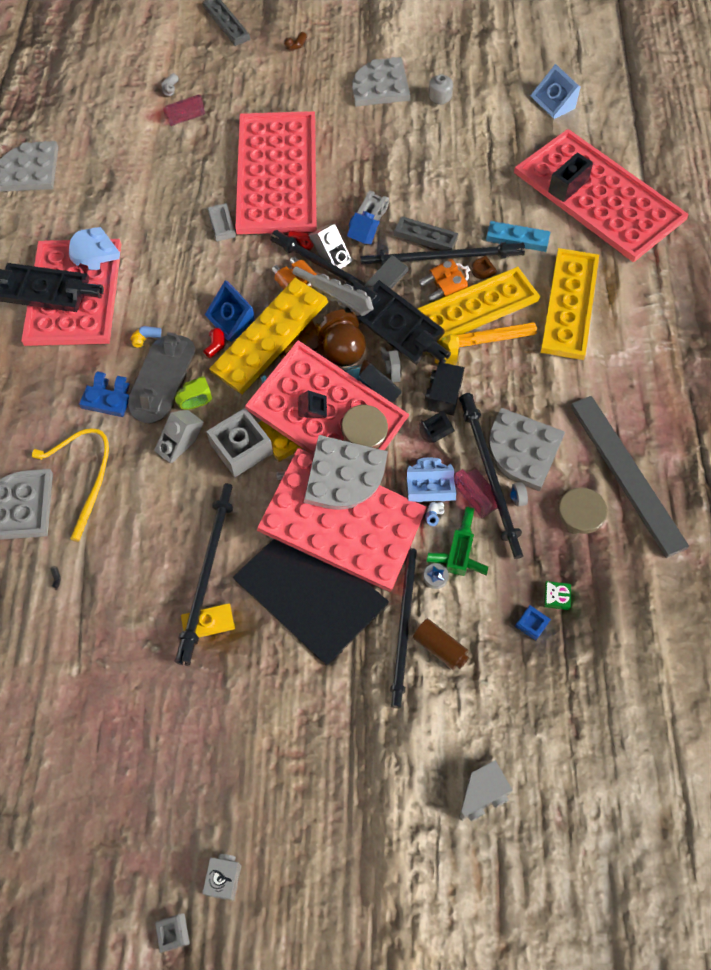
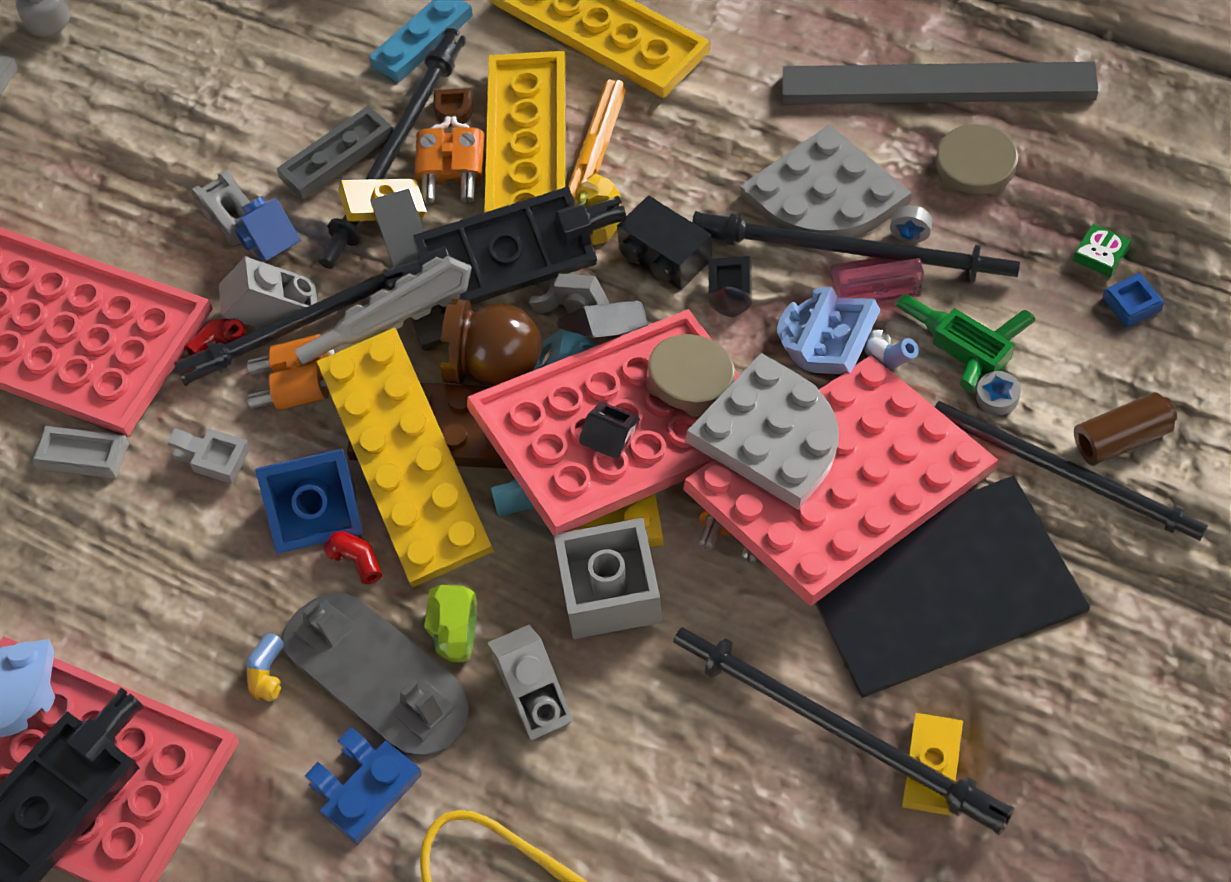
camera: 60 degrees left, 5 degrees down
none -> light grey plate [167,428,250,484]
none -> plate [338,179,426,221]

